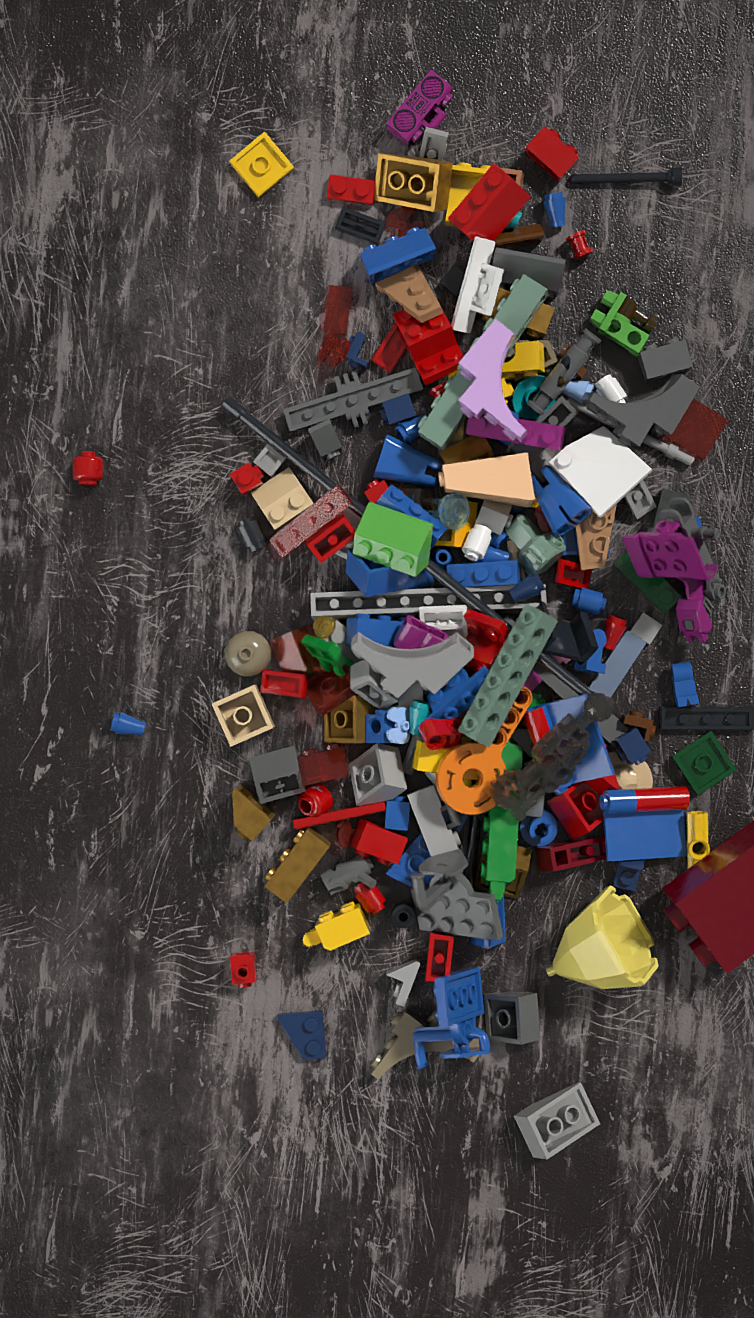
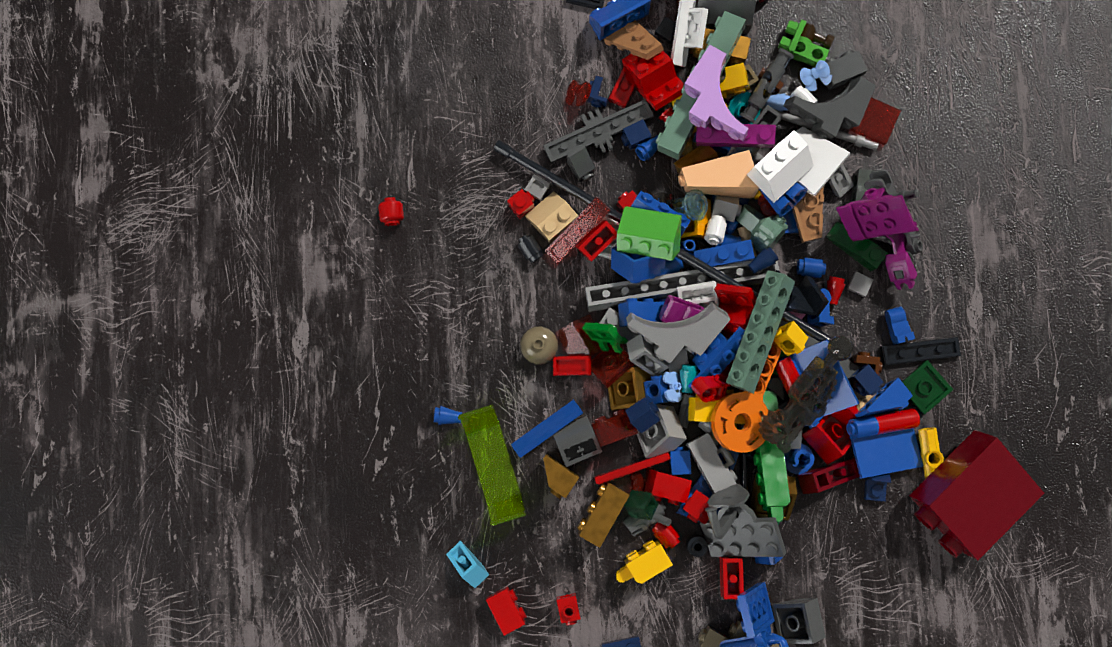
camera: 10 degrees left, 5 degrees down
tan brick [212,685,275,747] -> none
red head [299,784,333,818] -> none
clear yellow plate [313,615,336,638] -> none
clear red tile [323,285,353,335] -> none
blue piece [373,435,444,488] -> none
light grey slope [386,958,421,1007] -> none
light yellow piece [546,885,658,989] -> none
red slope [552,559,592,589] -> none
sand blue tile [588,630,646,701] -> none
none -> medium azure slope [446,541,489,588]
none -> clear neon green windscreen [458,405,526,526]
none -> red brick [486,586,527,636]
none -> blue tile [511,399,583,458]
none -> clear green brick [624,490,659,521]
none -> dark blue brick [625,397,660,433]
none -> red brick [683,489,709,525]
none -> white slope [747,130,814,203]
none -> yellow brick [773,321,809,356]
none -> light blue piece [800,60,832,91]
none -> blue slope [855,378,913,418]

